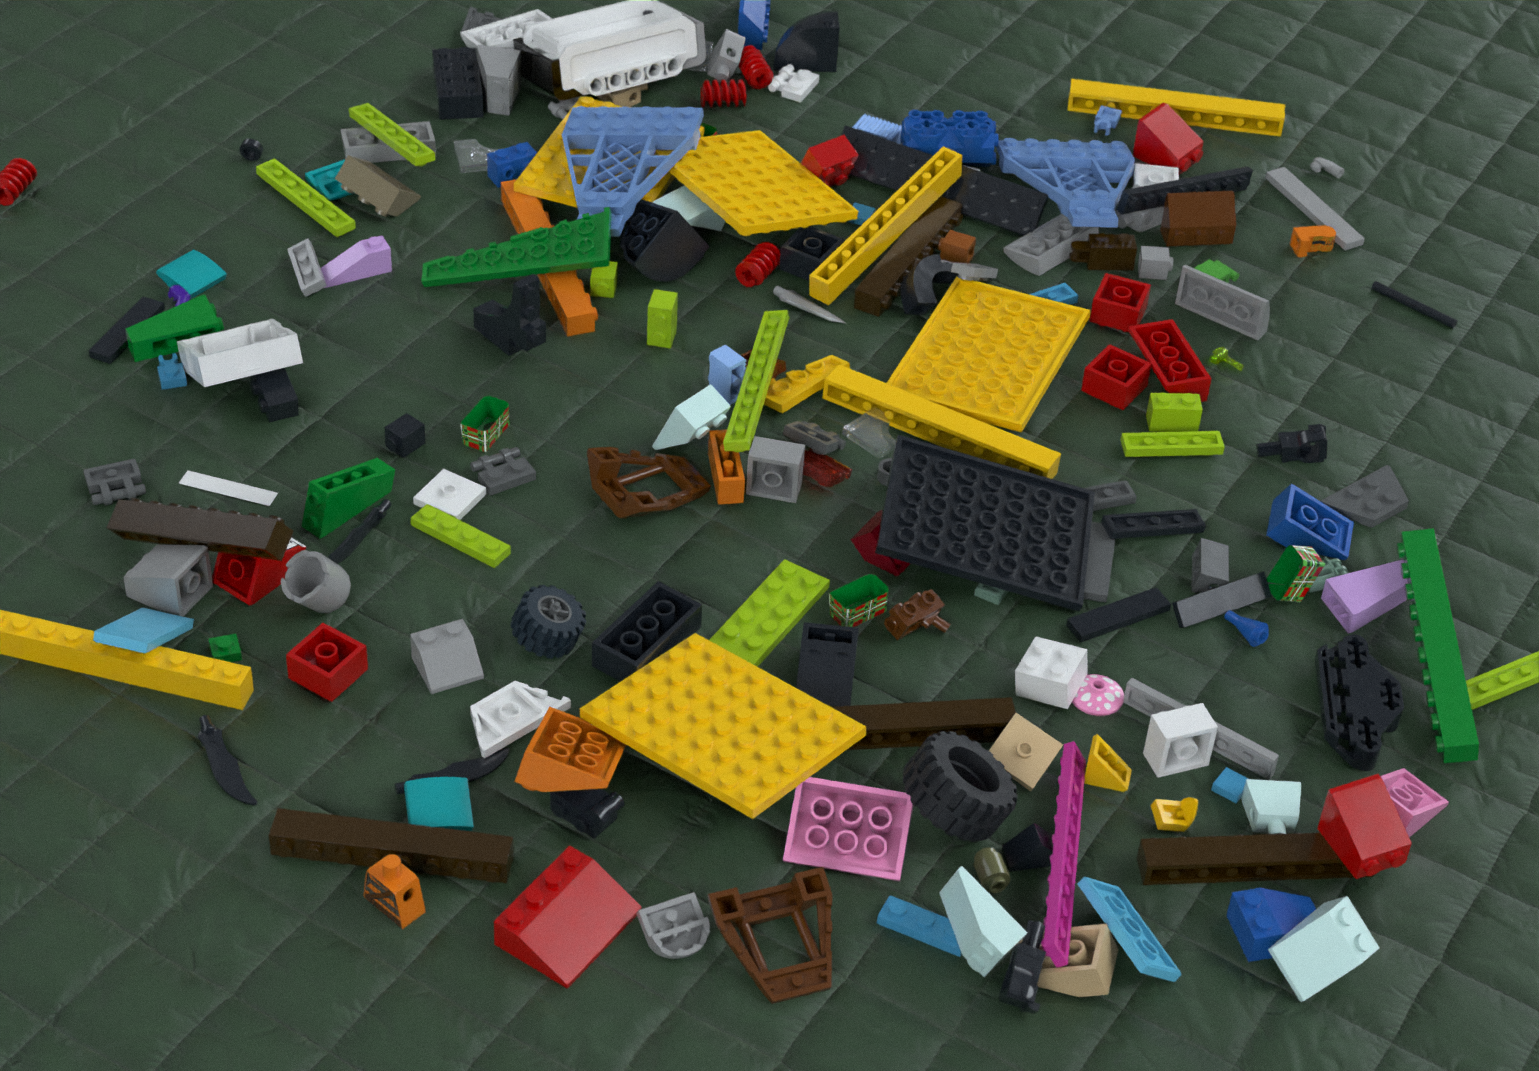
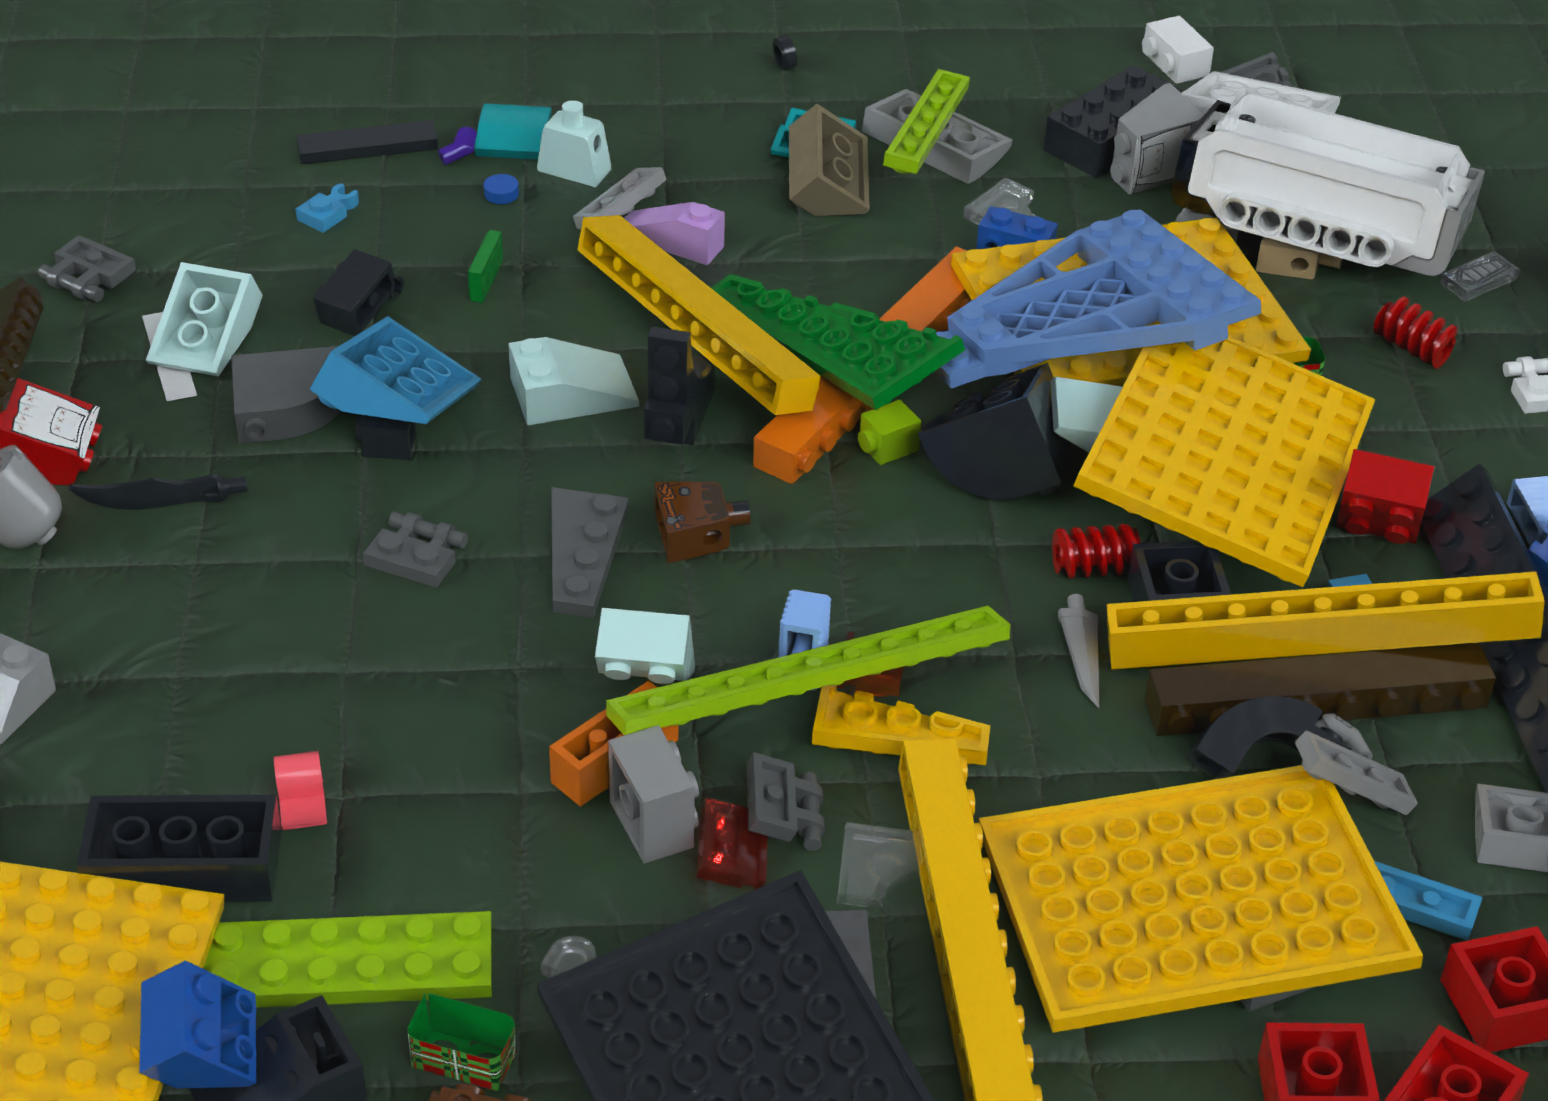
camera: 55 degrees right, 0 degrees up
green slope [126,295,224,362] -> none
white tile [177,319,303,387] -> none
lime plate [256,158,356,237] -> none
green slope [301,458,395,539] -> none
lime plate [411,504,511,568] -> none
white plate [413,469,486,520] -> none
piece [460,396,510,452] -> none
black wheel [510,585,586,659] -> none
reddish brown windscreen [587,447,711,519] -> none
lime brick [647,289,678,348] -> none
light grey torso [707,29,745,82] -> none
red piece [738,45,774,89] -> none
dark orange brick [938,230,976,263] -> none
none -> blue slope [139,960,257,1088]
none -> light aqua slope [146,262,263,377]
none -> dark grey brick [231,346,341,444]
none -> coral panel [274,751,327,830]
none -> dark azure slope [309,316,482,424]
none -> green tile [467,230,503,303]
none -> blue tile [483,174,519,205]
none -> light aqua slope [509,337,639,426]
none -> light aqua torso [537,100,611,187]
none -> clear tile [541,936,596,978]
none -> dark grey wing [551,487,629,618]
none -> yellow brick [577,215,821,415]
none -> reddish brown torso [655,482,751,563]
none -> white brick [1142,15,1214,84]

